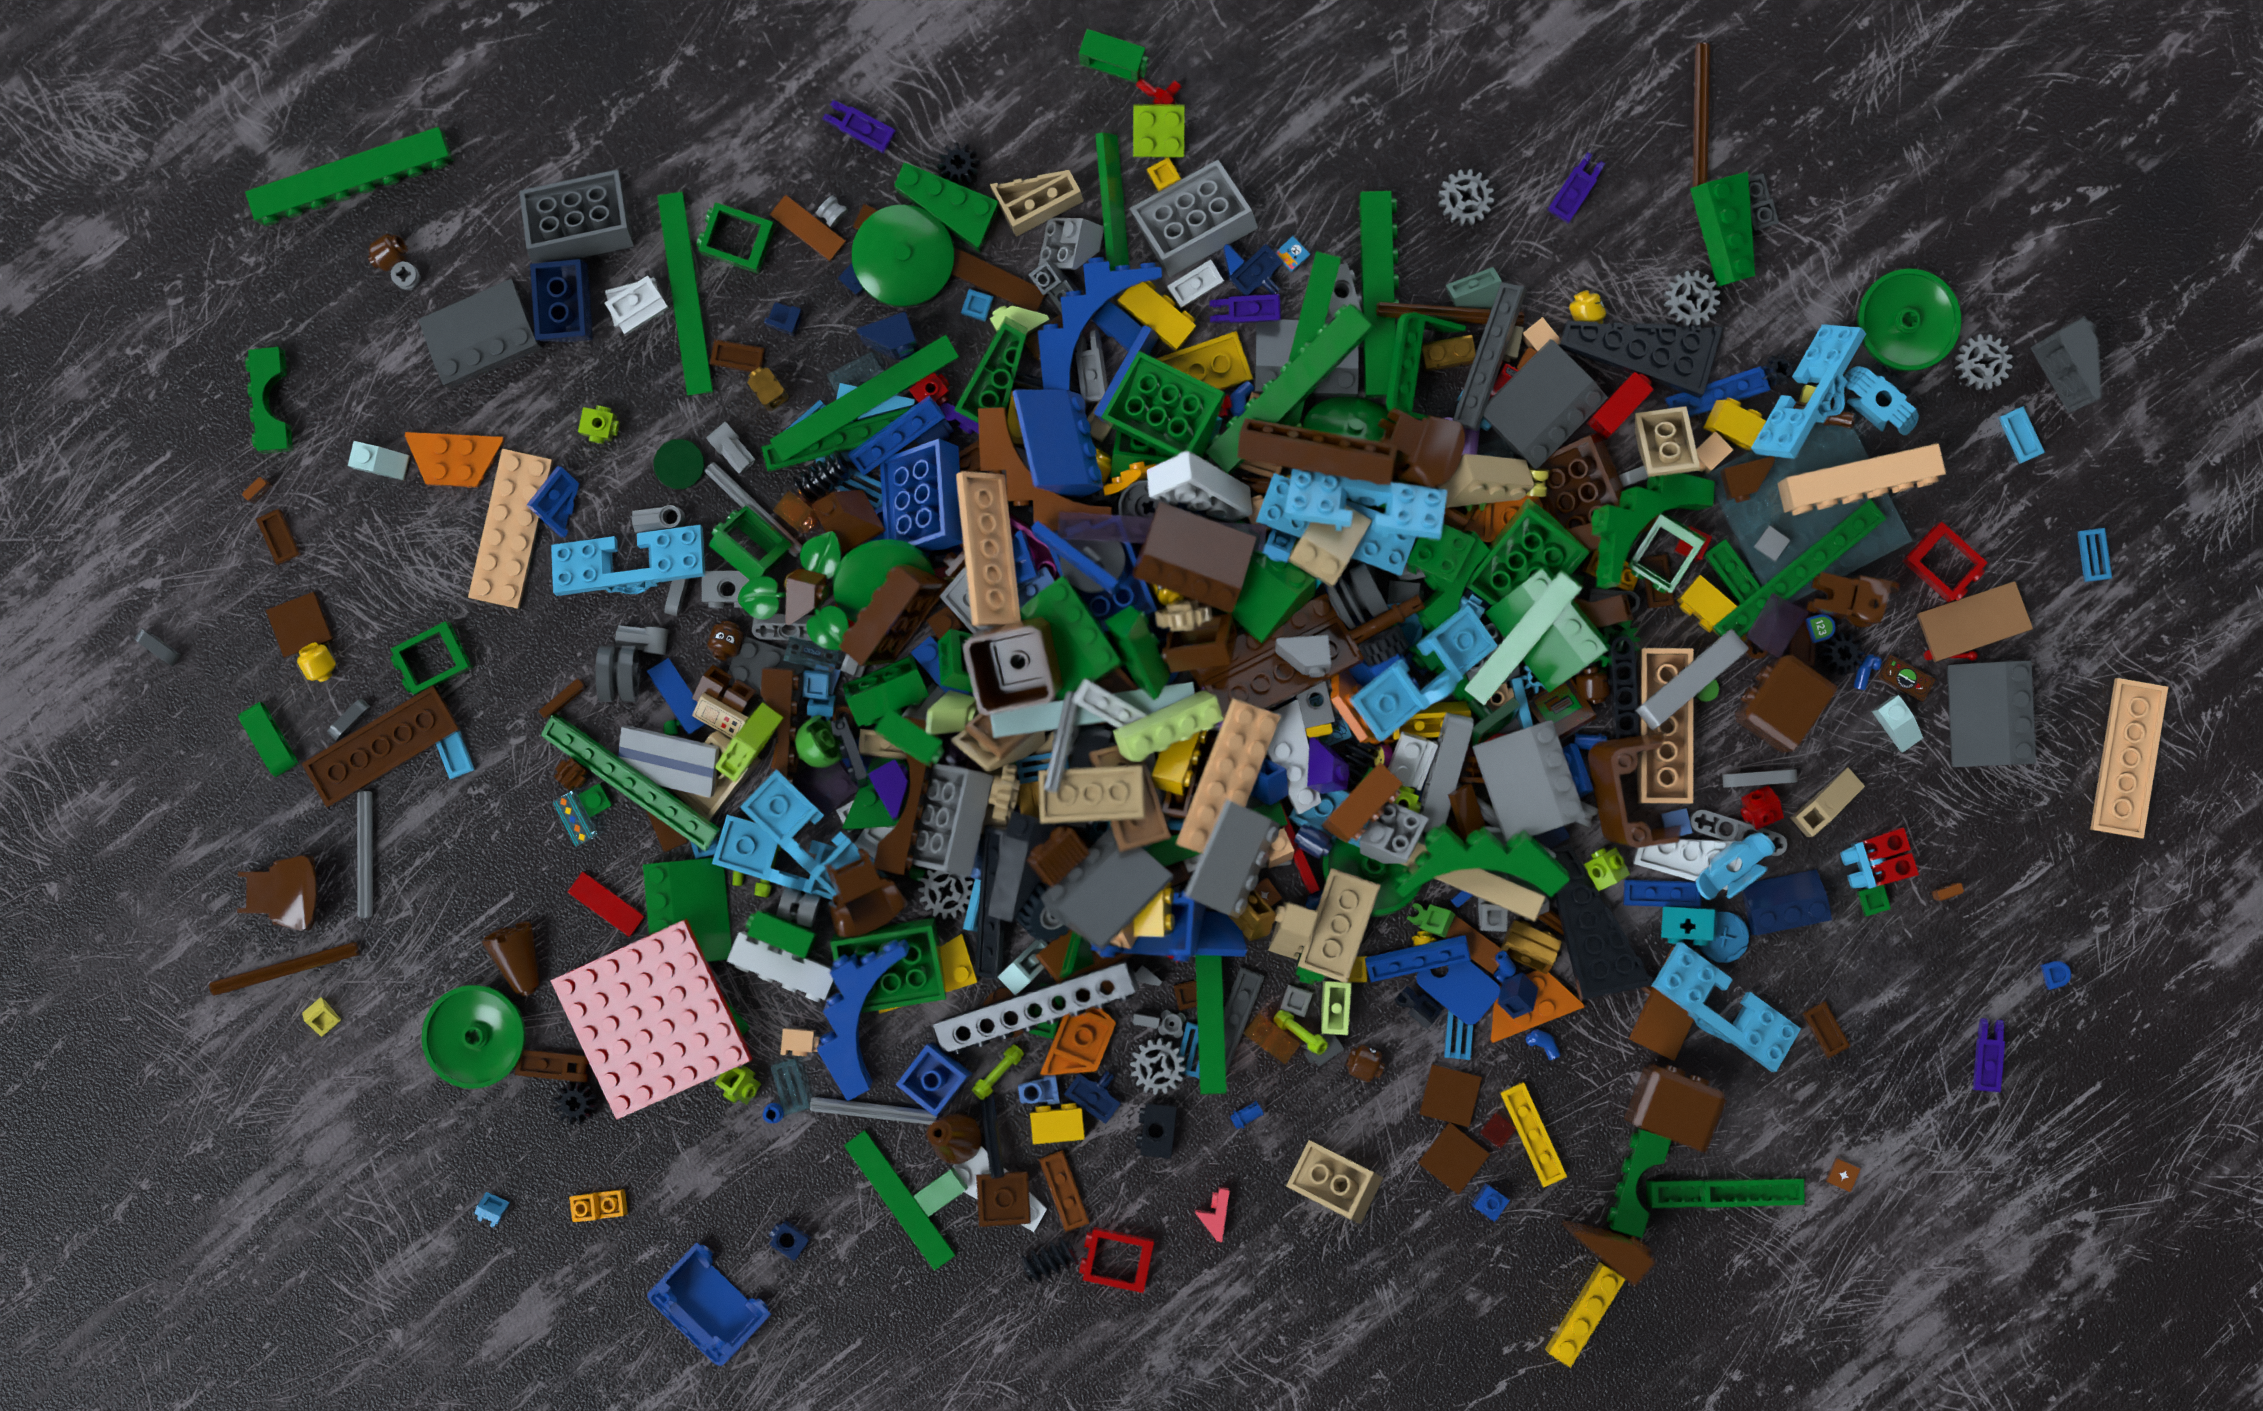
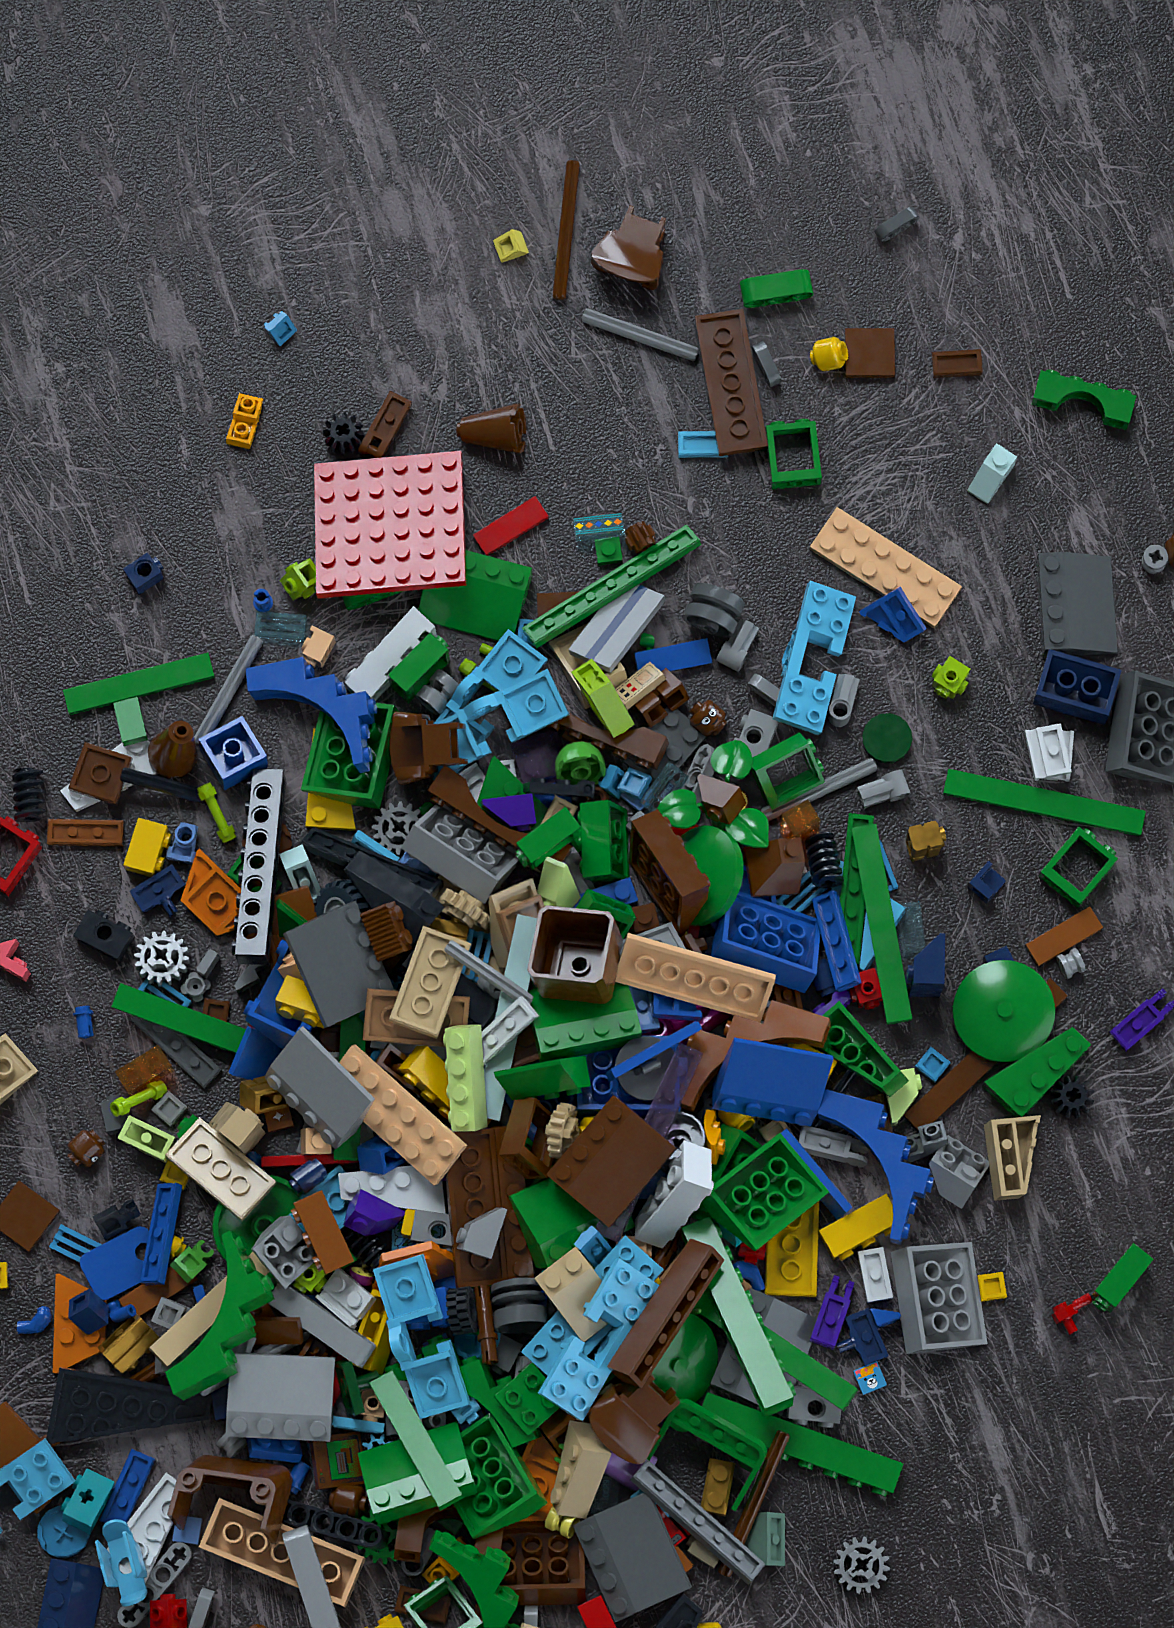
camera: 110 degrees right, 10 degrees down
dark orange tile [242,477,273,504] -> none
orange wing [405,432,505,488] -> none
green dish [421,985,526,1089] -> none
reddish brown tile [538,678,587,719] -> none
blue windscreen [647,1242,771,1366] -> none
reddish brown tile [710,339,765,373] -> none
blue slope [1091,301,1142,352] -> none
green tile [1096,132,1129,272] -> none
lime plate [1133,104,1184,157] -> none
light nougat brick [1521,317,1560,352] -> none
lime brick [1584,847,1630,891] -> none
bright green tile [1694,679,1719,702] -> none

